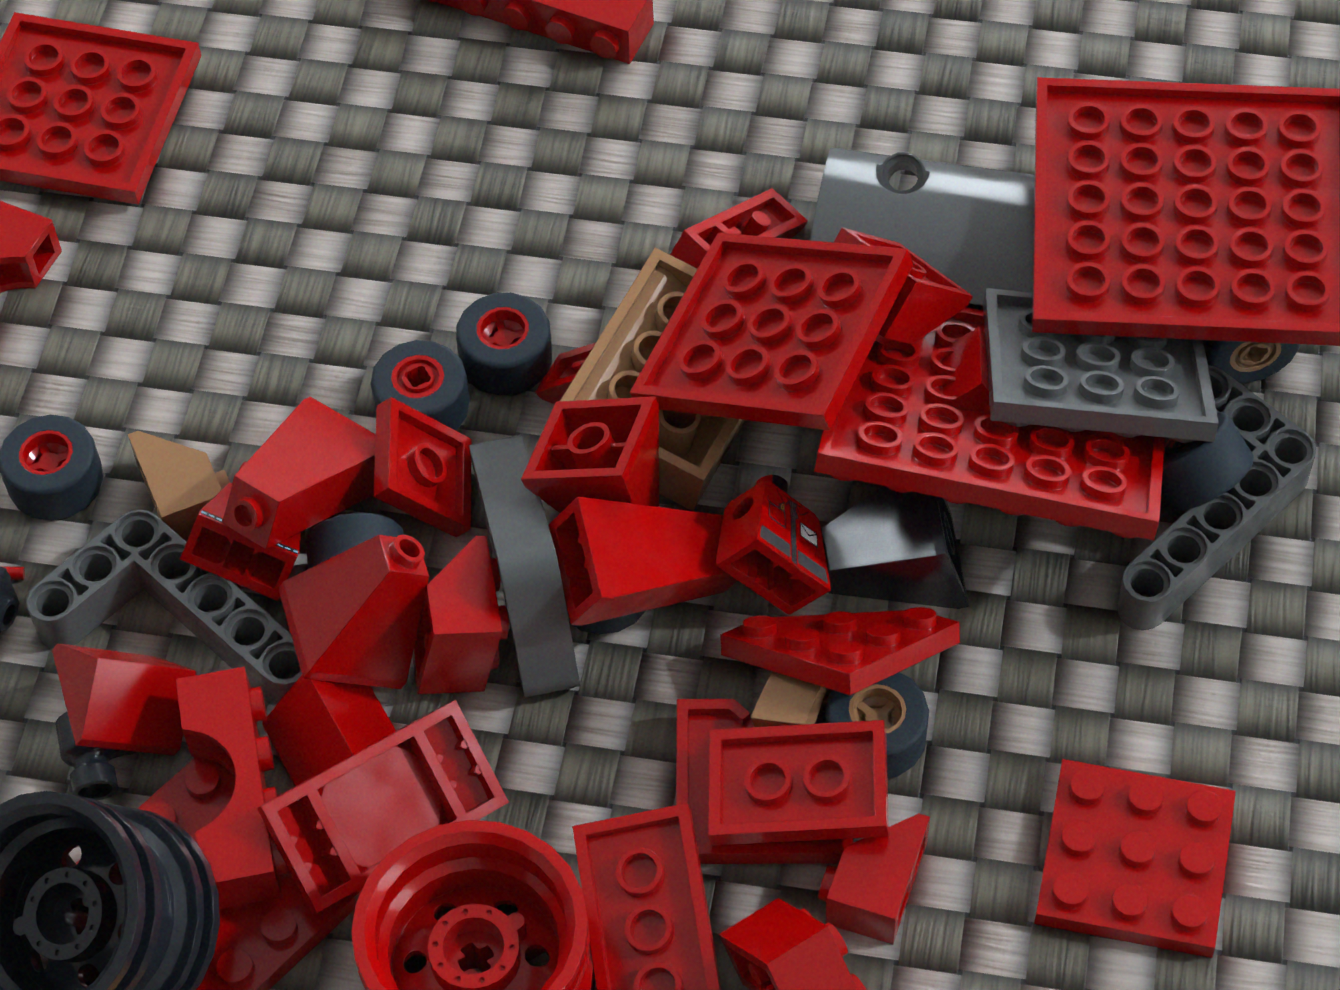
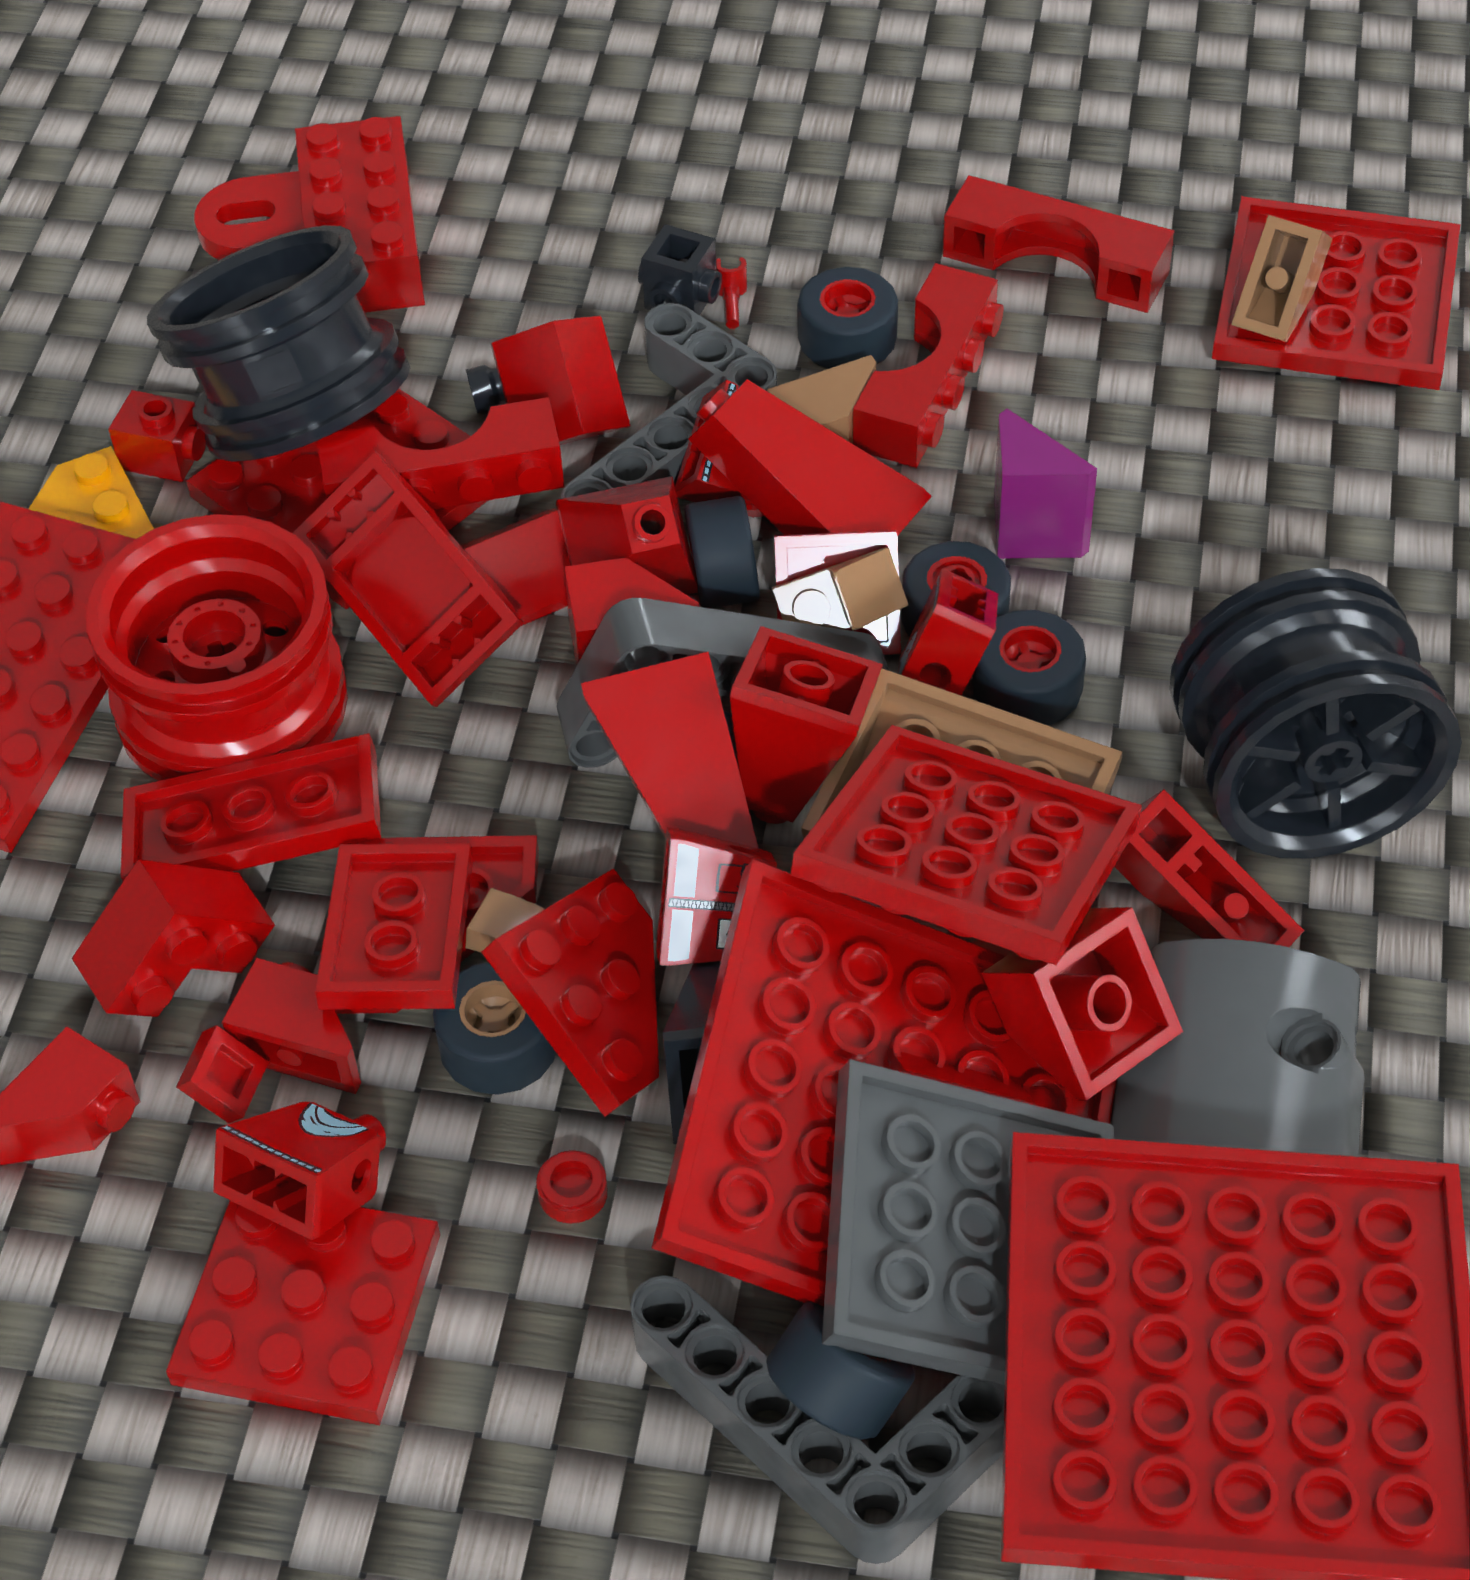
camera: 90 degrees right, 5 degrees down
none -> red plate [176,1025,269,1124]
none -> red torso [213,1101,386,1240]
none -> red tile [536,1150,608,1224]
none -> medium nougat slope [772,547,908,630]
none -> red arch [853,263,1004,468]
none -> red torso [897,568,998,696]
none -> magenta slope [994,409,1097,559]
none -> black wheel [1169,568,1462,859]
none -> medium nougat slope [1231,215,1332,342]

